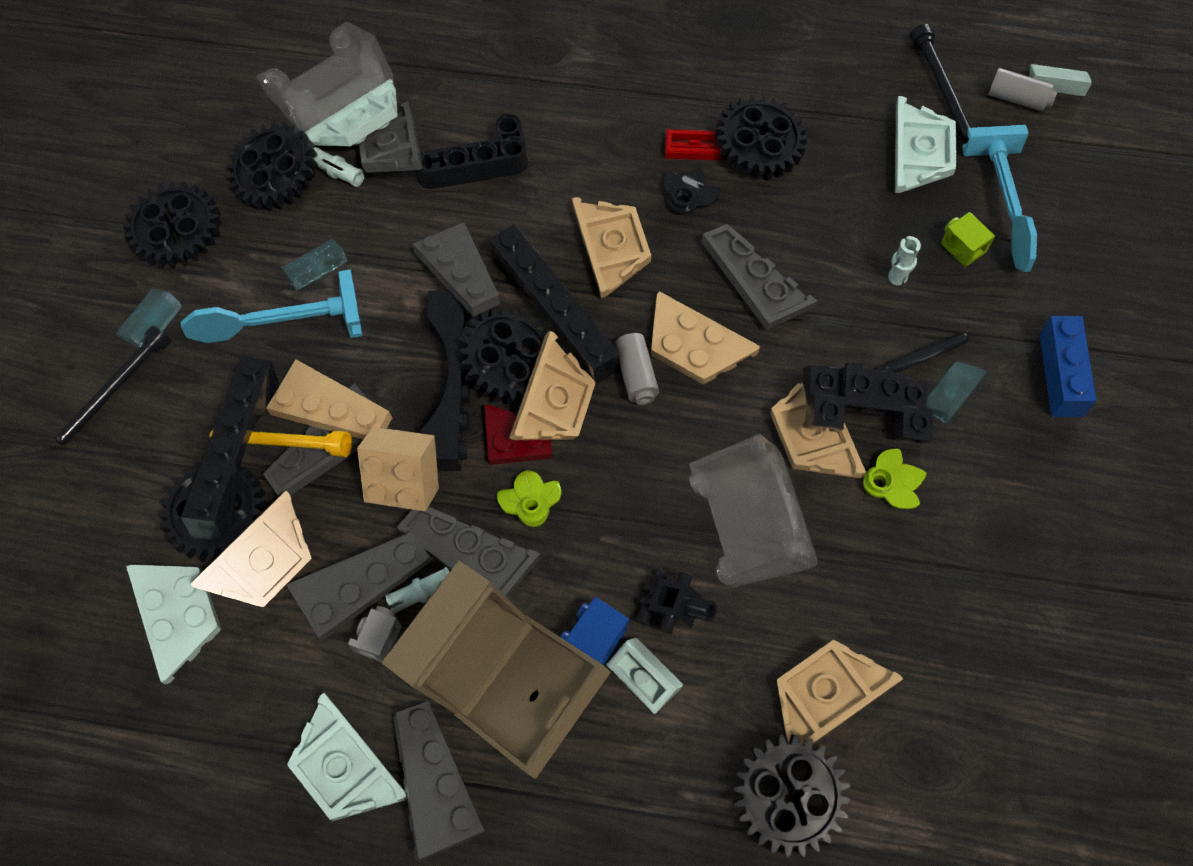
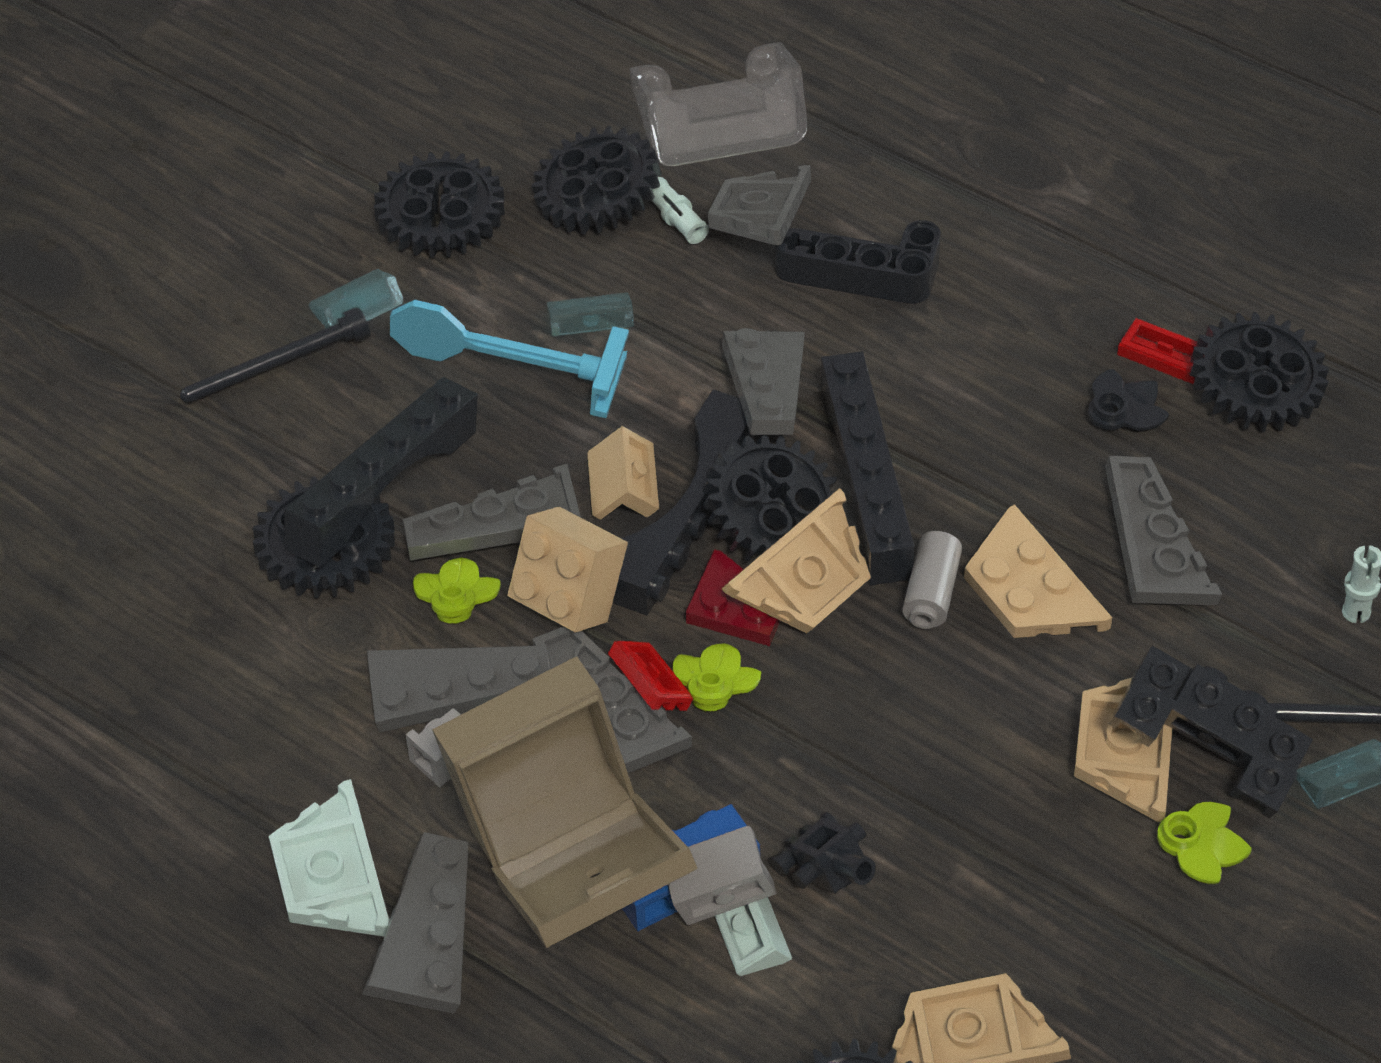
camera: 25 degrees right, 15 degrees down
light aqua wing [126,565,221,685] -> none
wing [190,491,312,607] -> none
yellow piece [209,429,352,457] -> none
tan wing [266,359,392,440] -> none
light aqua wing [305,79,397,146] -> none
tan wing [572,197,651,298] -> none
clear windscreen [689,434,818,588] -> none
none -> lime plate [413,558,501,623]
none -> tan panel [588,426,659,520]
none -> red tile [608,641,694,711]
none -> light grey panel [668,826,777,925]

